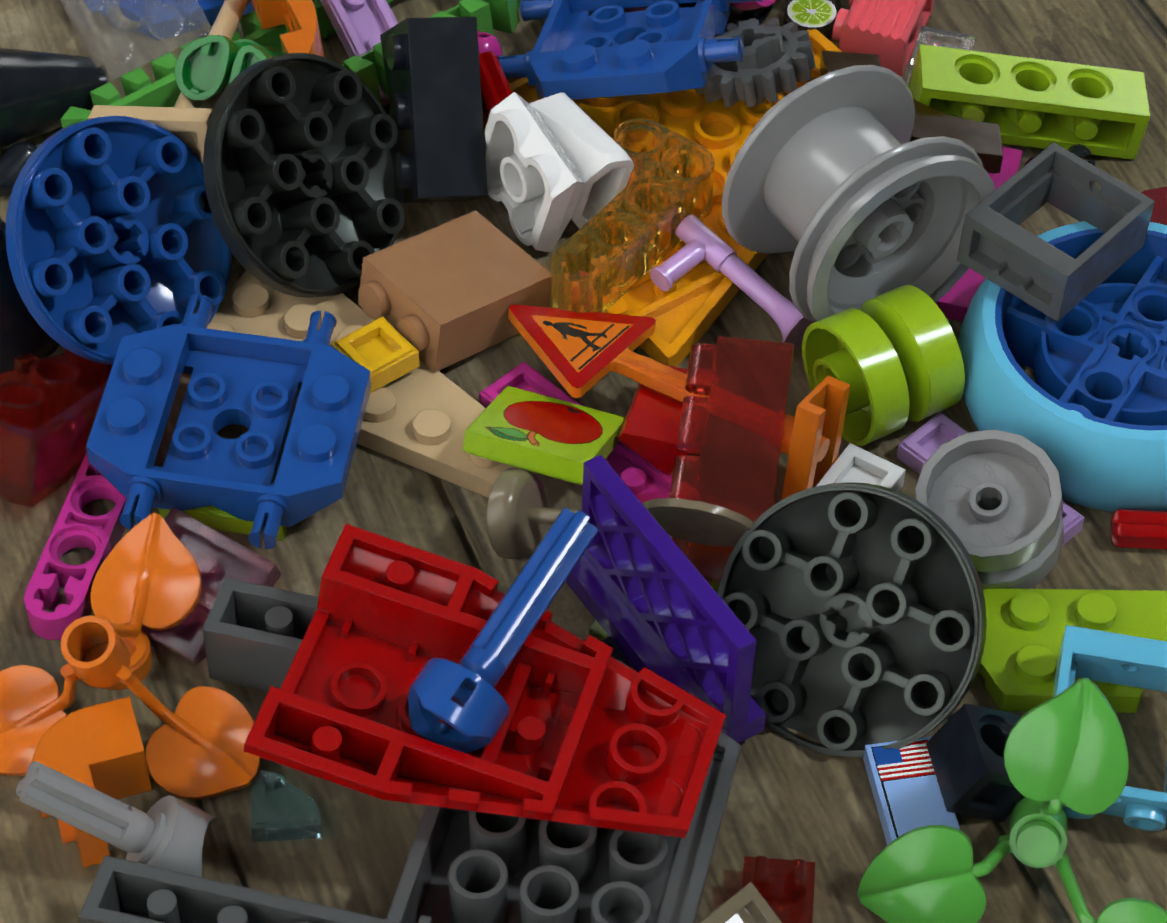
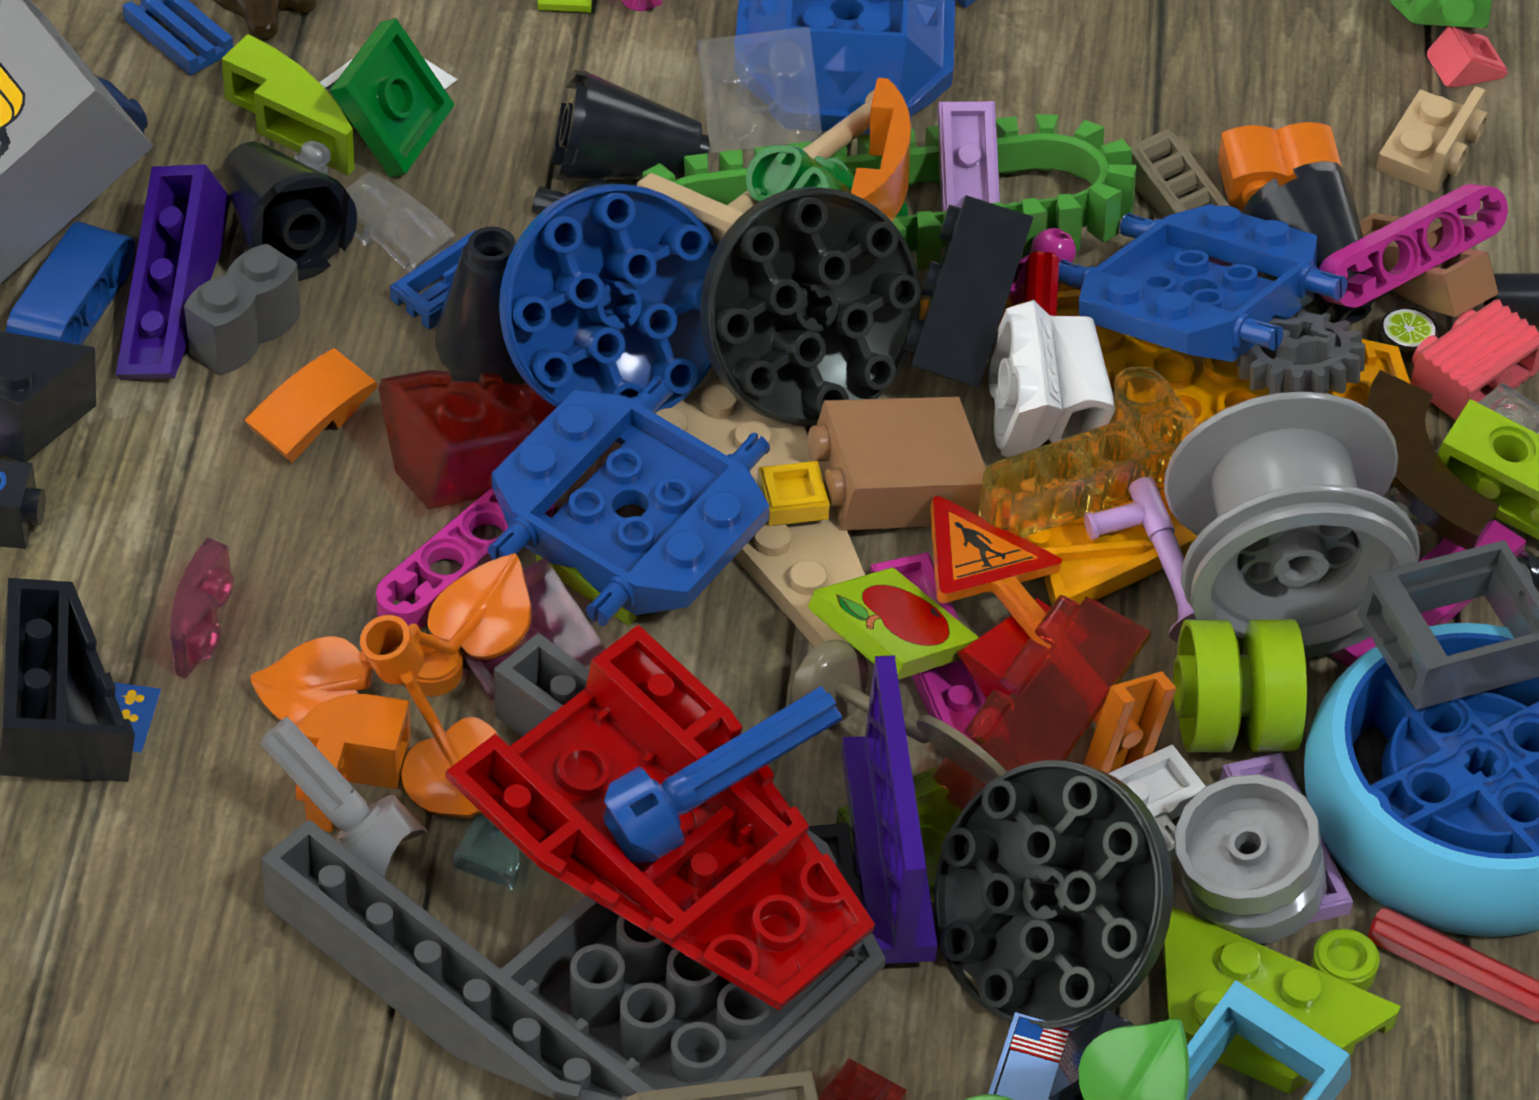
camera: 25 degrees right, 0 degrees up
none -> lime tile [1311,929,1380,991]

